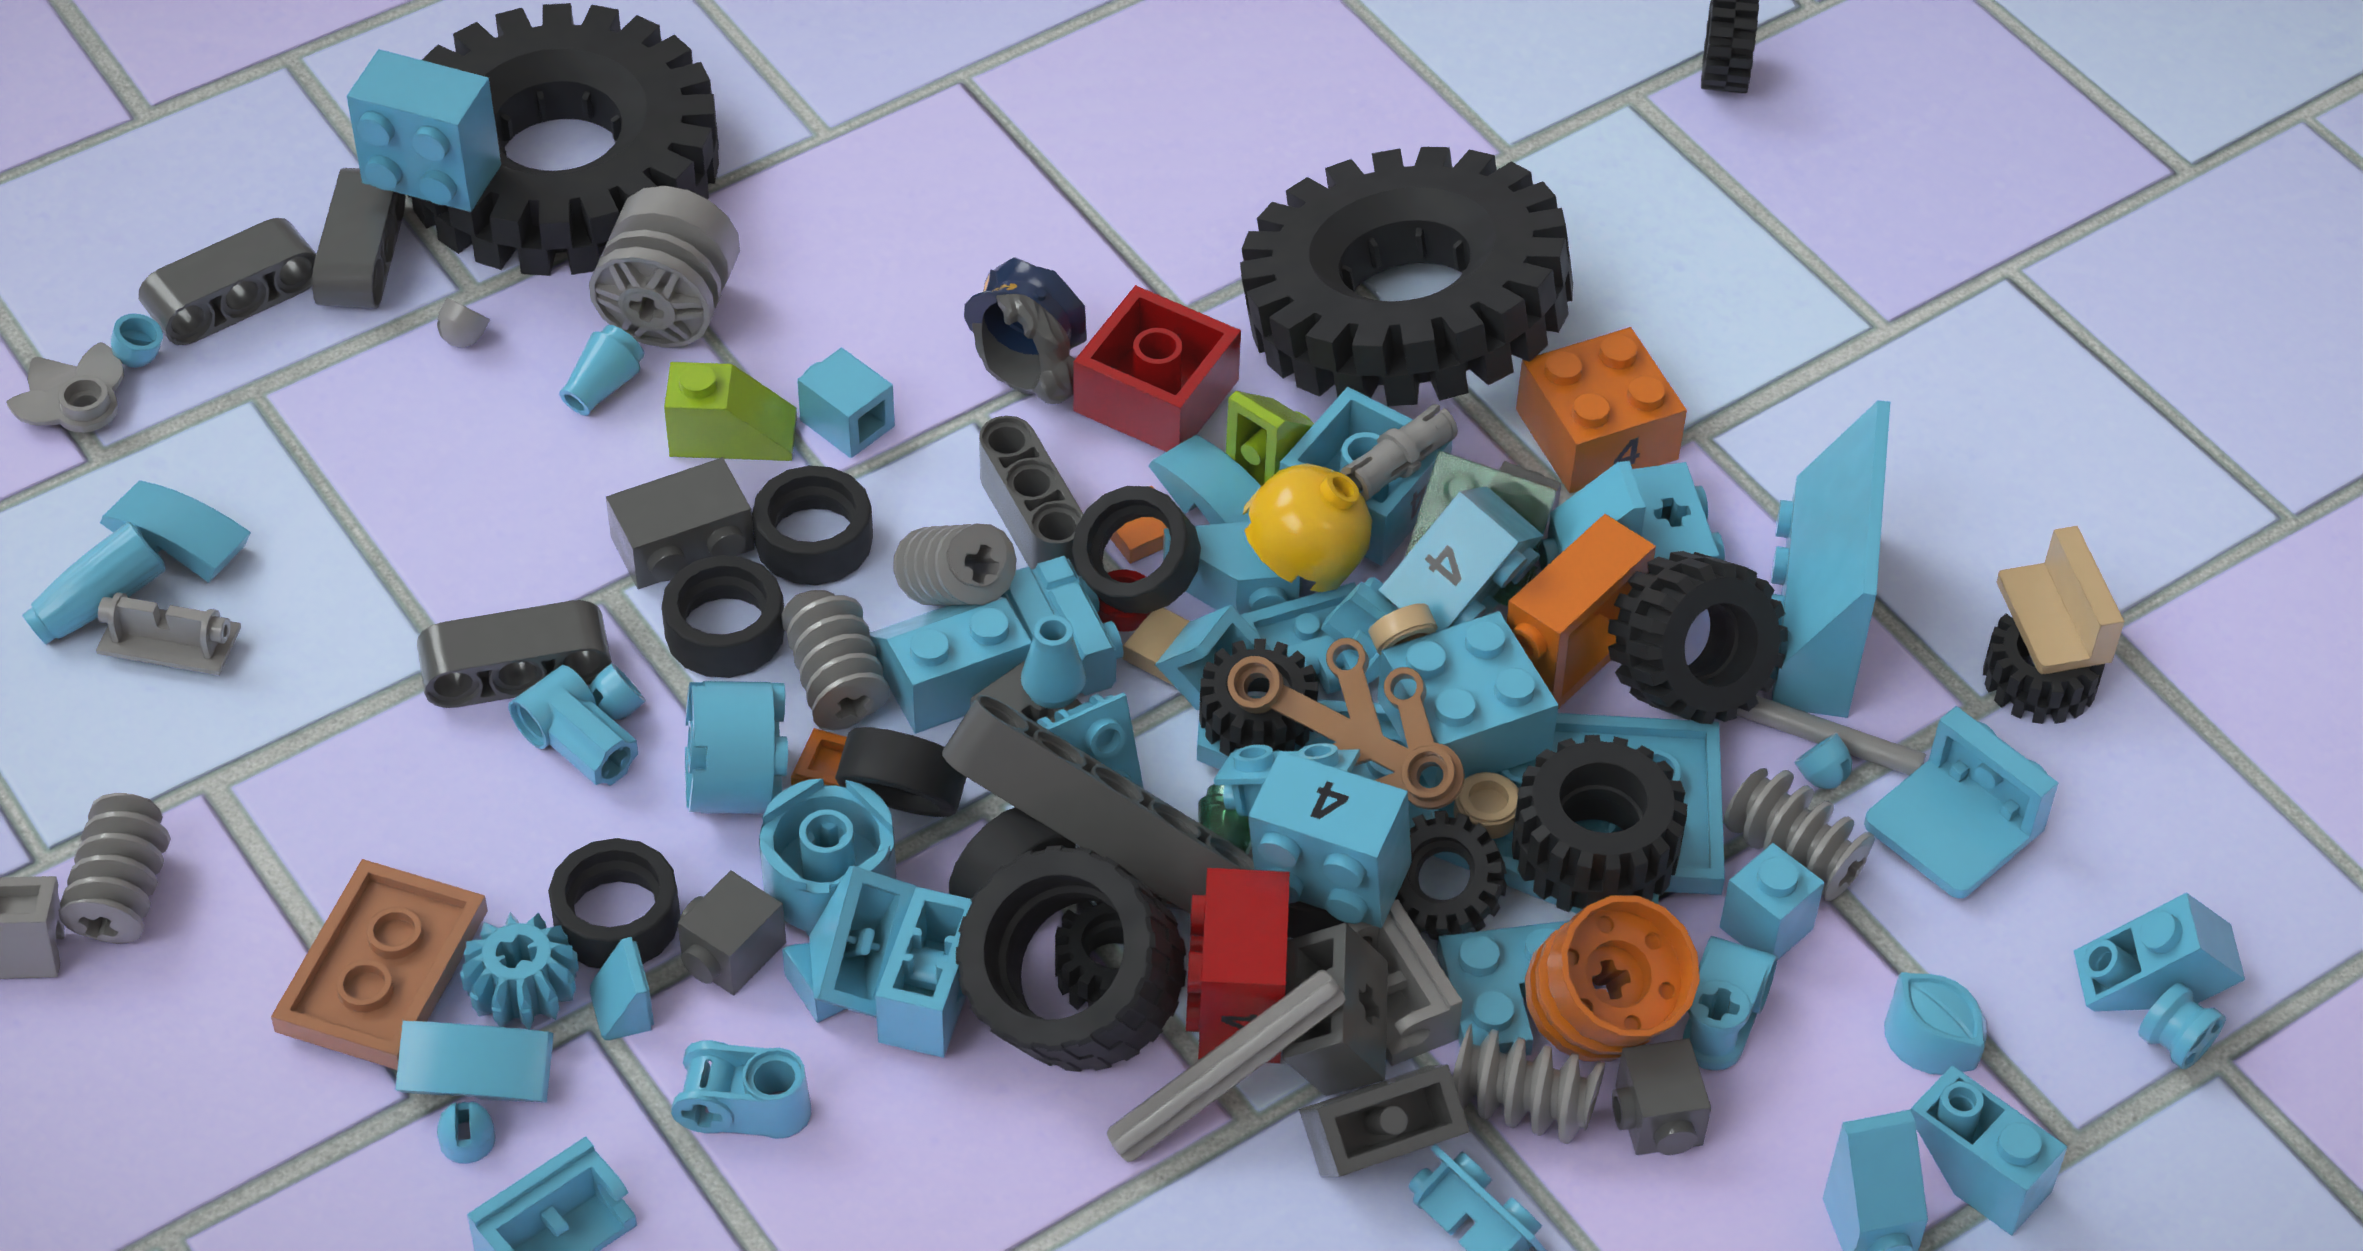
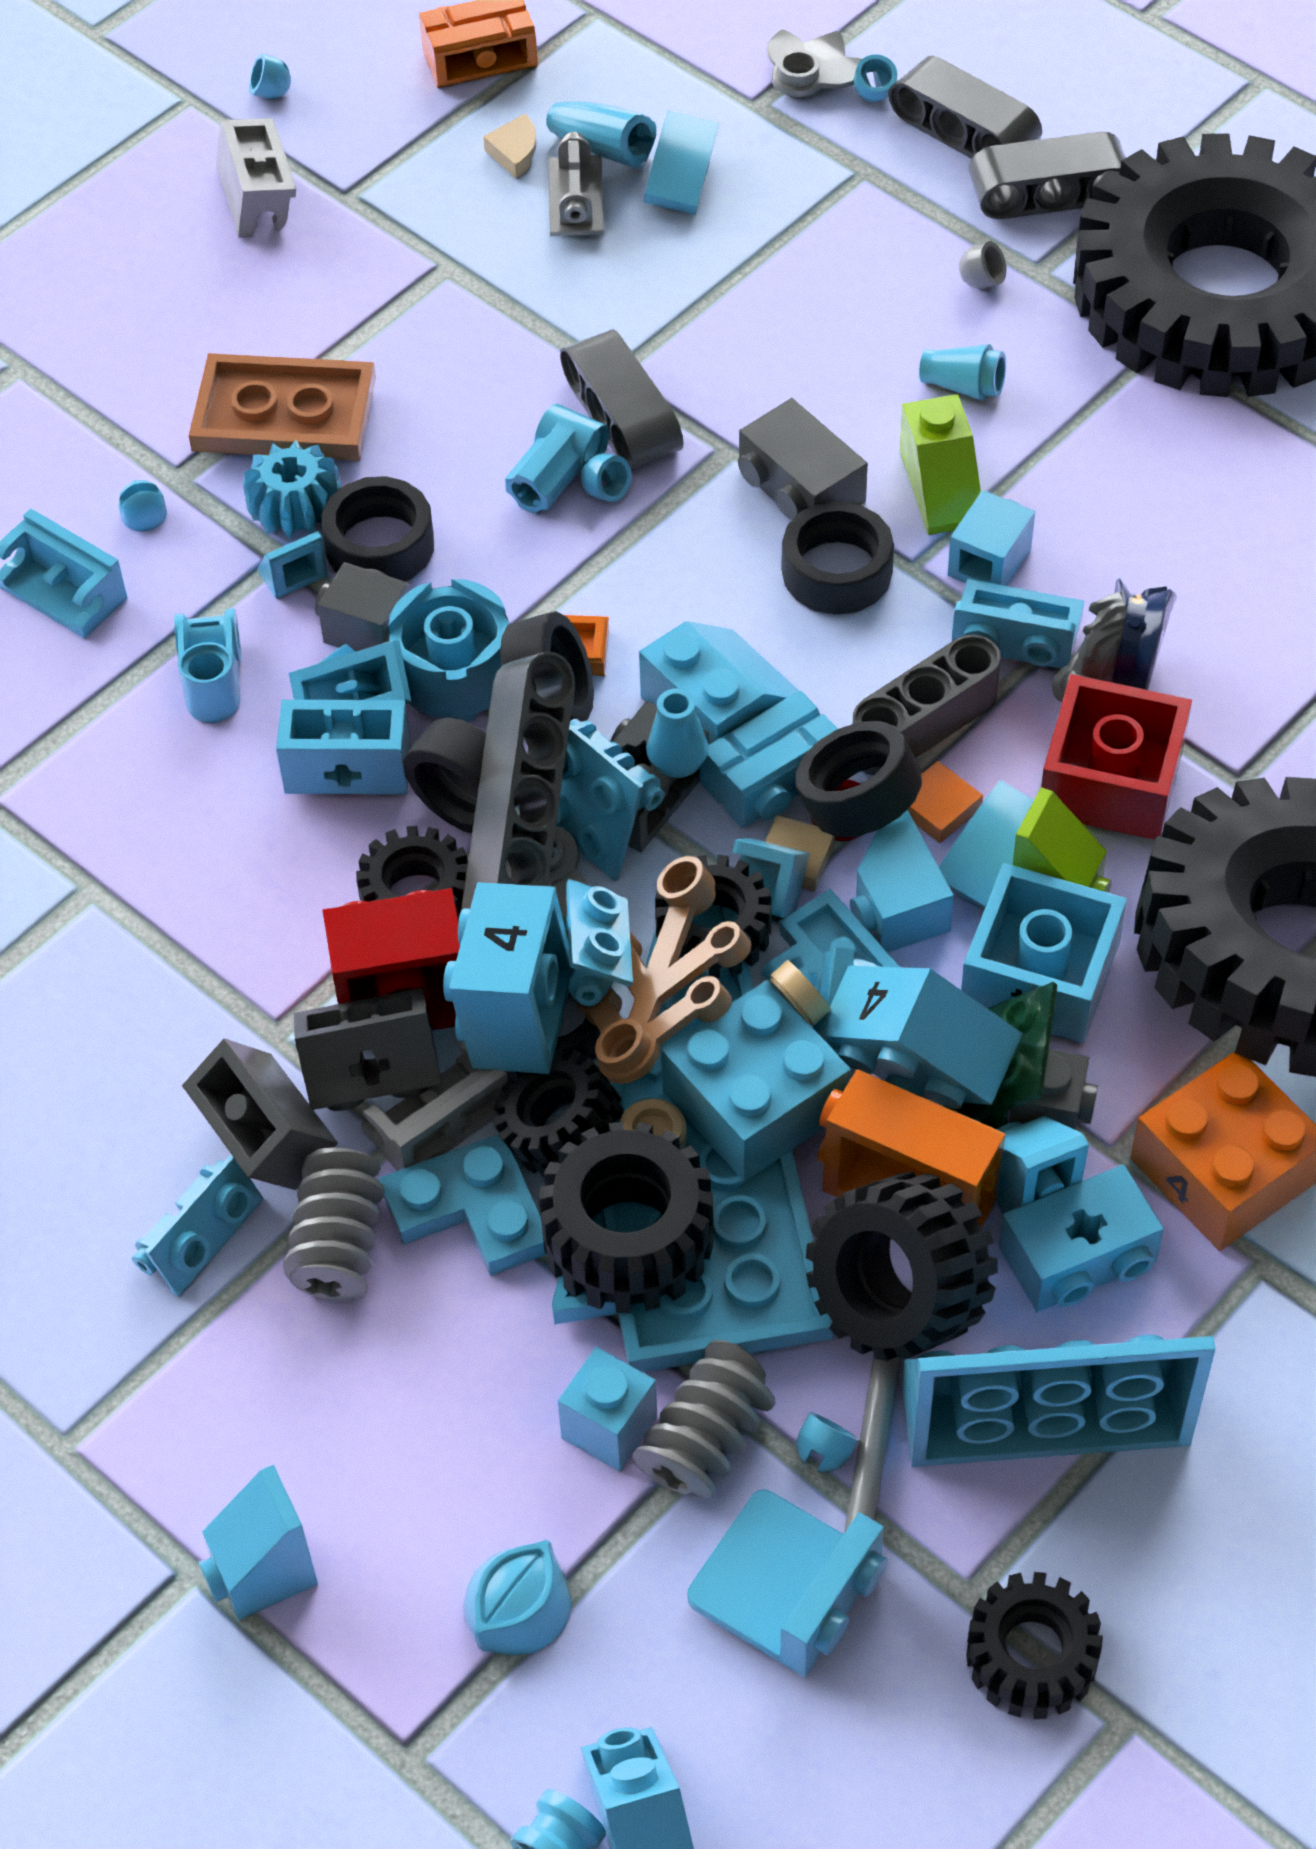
camera: 80 degrees right, 5 degrees up
light grey piece [58,793,171,944] -> none
medium azure brick [346,49,501,212] -> none
medium azure slope [395,1021,554,1103] -> none
light grey wheel [589,186,740,348] -> none
black tyre [661,555,785,678] -> none
medium azure brick [685,681,788,814] -> none
light grey piece [781,590,890,731] -> none
light grey piece [893,523,1017,606] -> none
black tyre [956,845,1187,1072] -> none
light grey axle [1107,970,1346,1162] -> none
yellow cylinder [1243,463,1372,592] -> none
light grey pin [1340,404,1458,502] -> none
orange wheel [1525,895,1700,1062] -> none
dark grey brick [1612,1038,1711,1156] -> none
medium azure piece [1683,936,1778,1071] -> none
medium azure slope [1911,1065,2068,1236] -> none
tan panel [1996,525,2125,674] -> none
none -> tan tile [483,113,537,179]
none -> medium azure bracket [951,579,1085,669]

